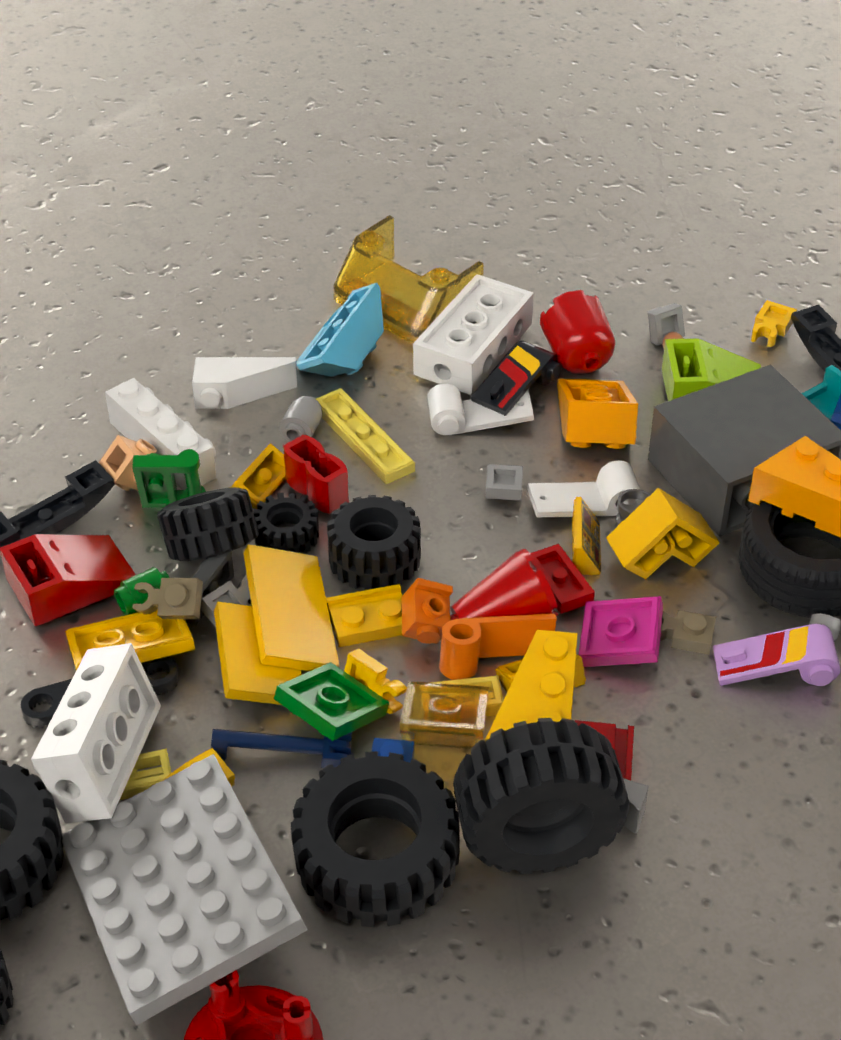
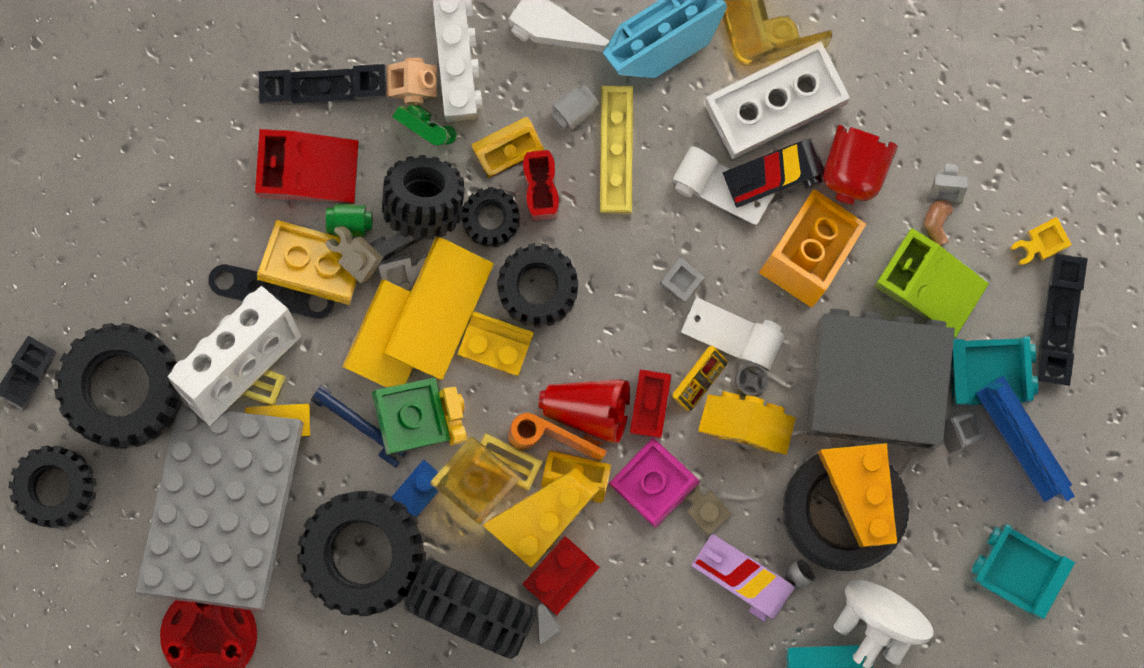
camera: 35 degrees right, 40 degrees up
orange brick [401,578,453,644] -> none

